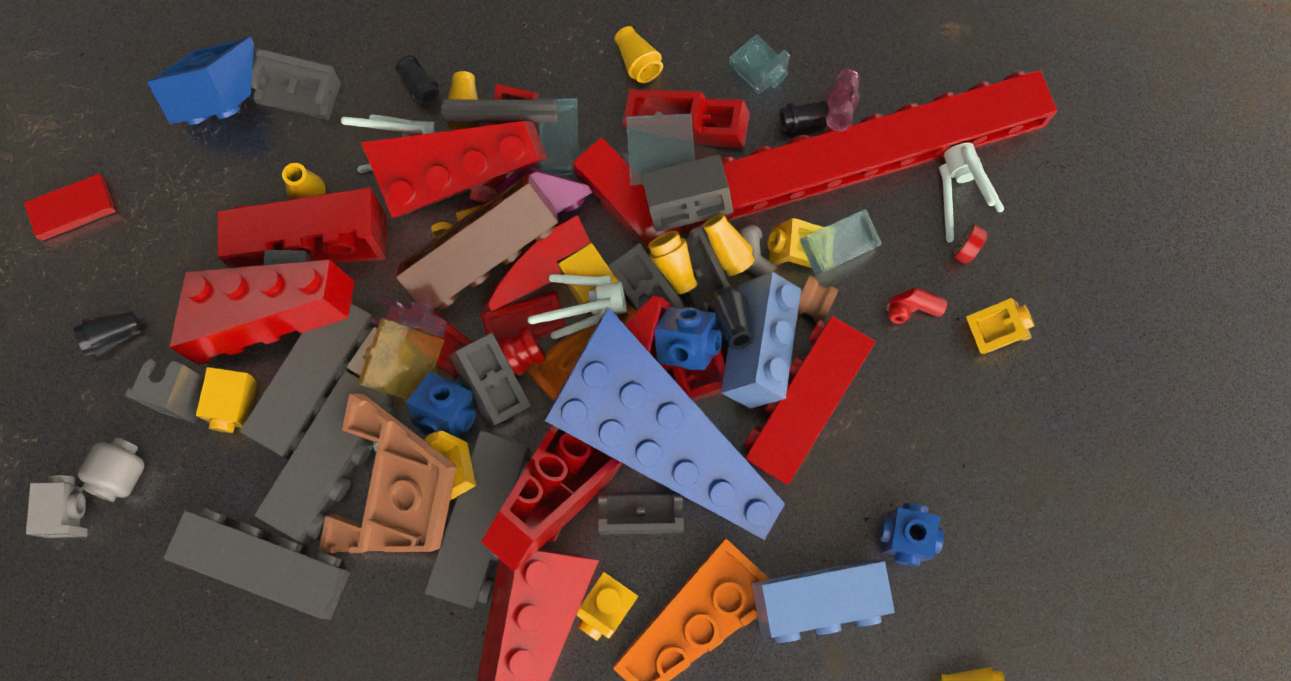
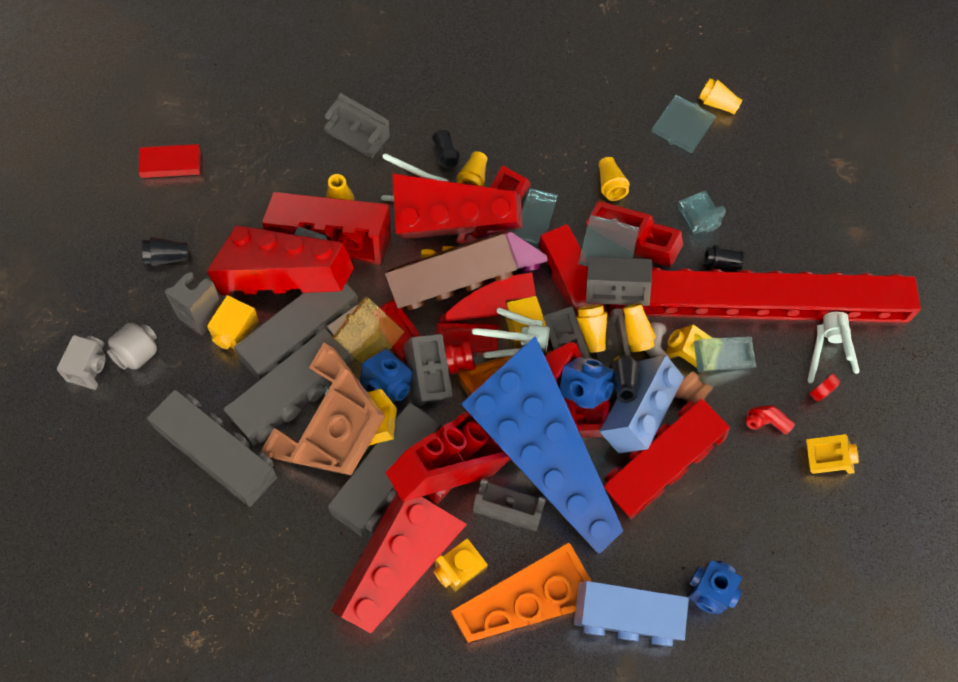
camera: 15 degrees right, 10 degrees down
blue slope [147,36,254,125] -> none
plate [371,296,448,337] -> none
dark grey axle [441,99,558,122] -> none
clear pink pin [827,69,860,131] -> none

